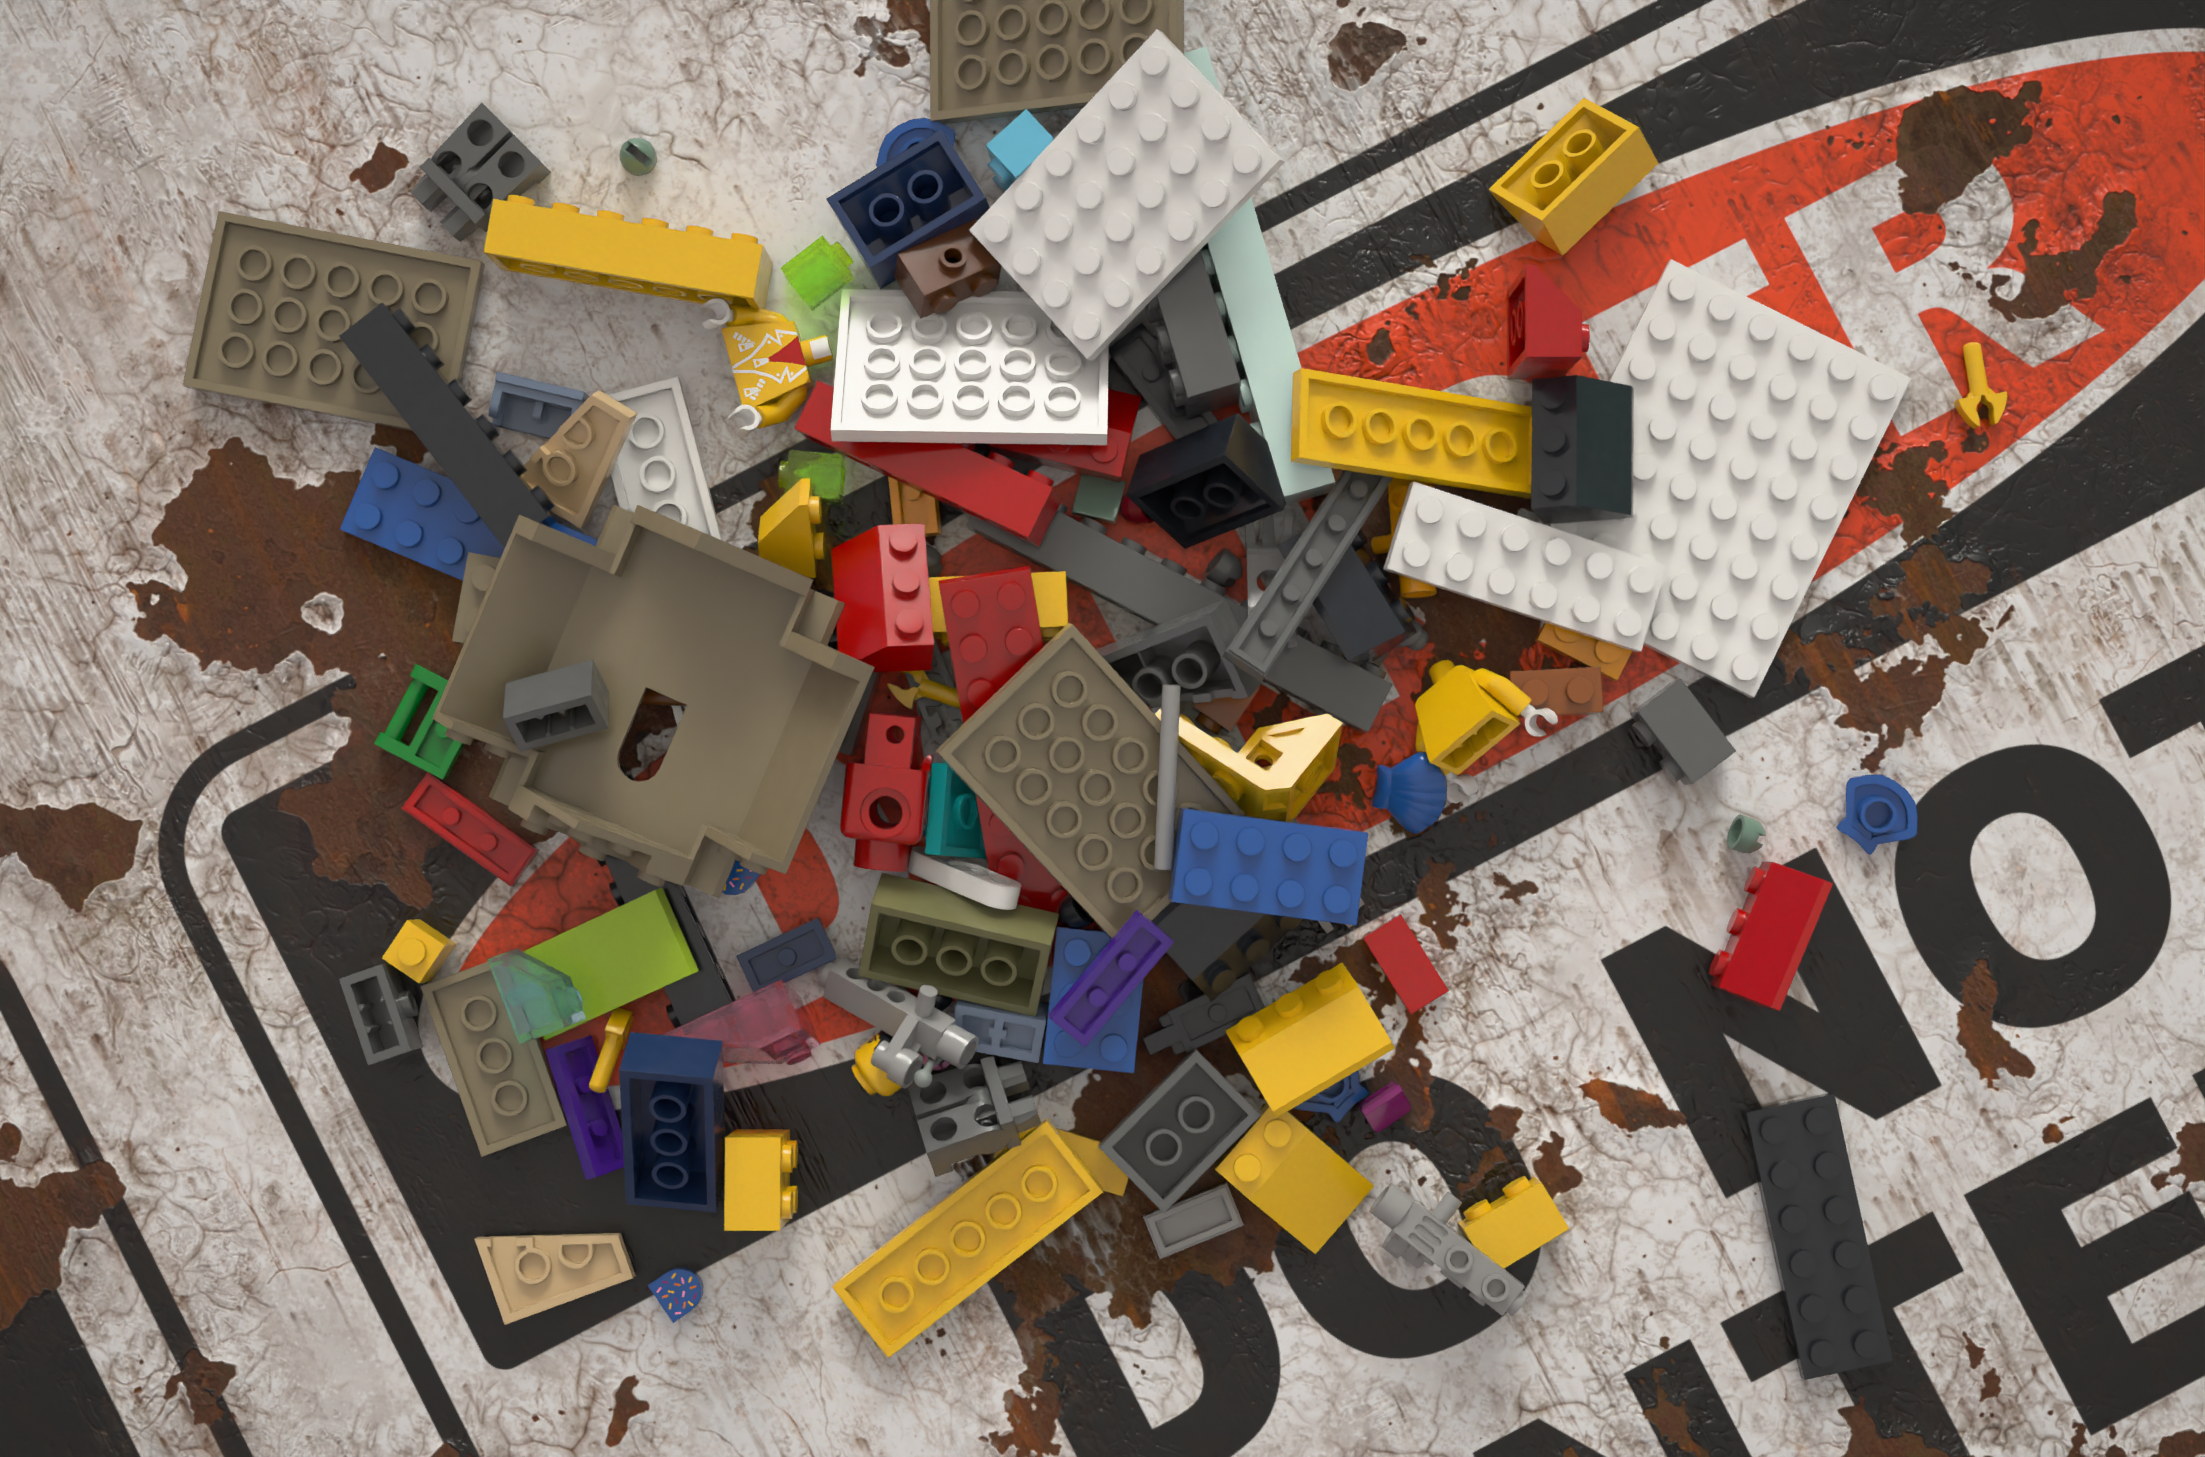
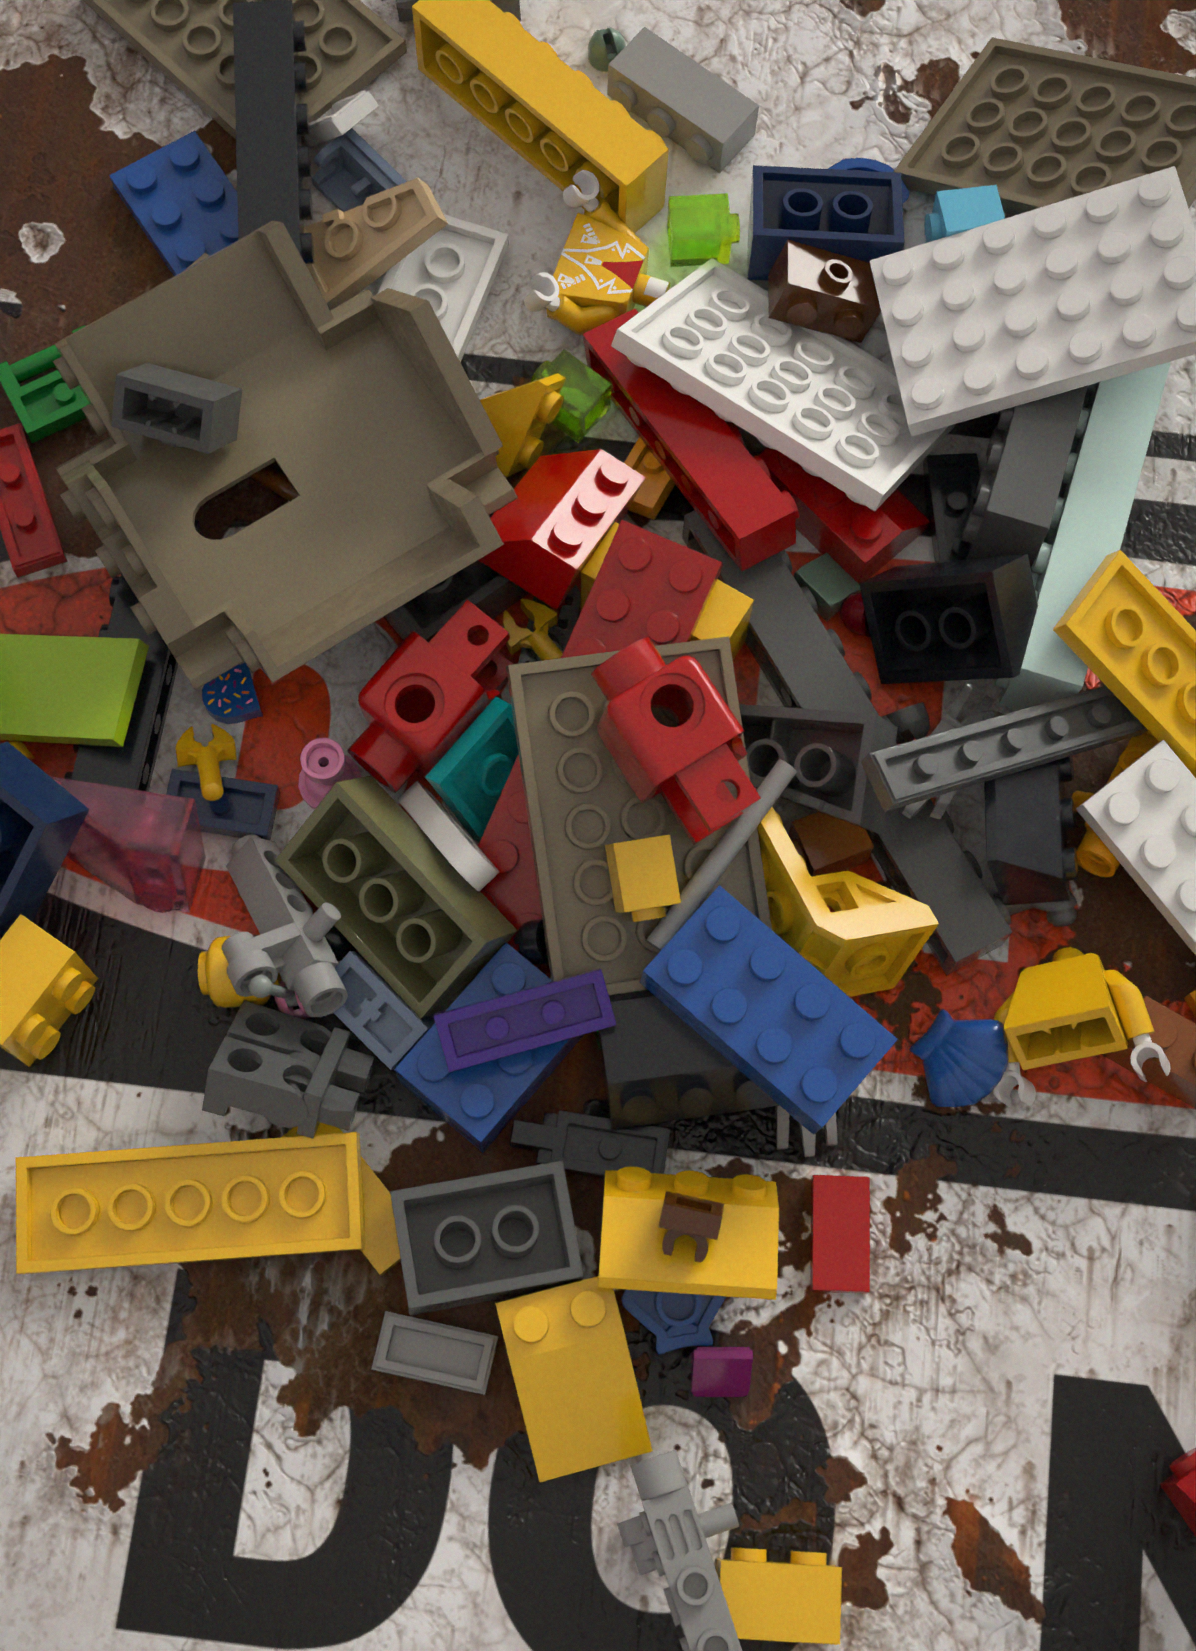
camera: 30 degrees right, 15 degrees down
none -> yellow bar [175,724,237,801]
none -> bright pink piece [298,738,362,809]
none -> white tile [304,90,379,147]
none -> red piece [591,637,761,845]
none -> yellow brick [605,834,681,922]
none -> light grey brick [607,27,759,173]
none -> reddish brown tile [658,1191,724,1262]

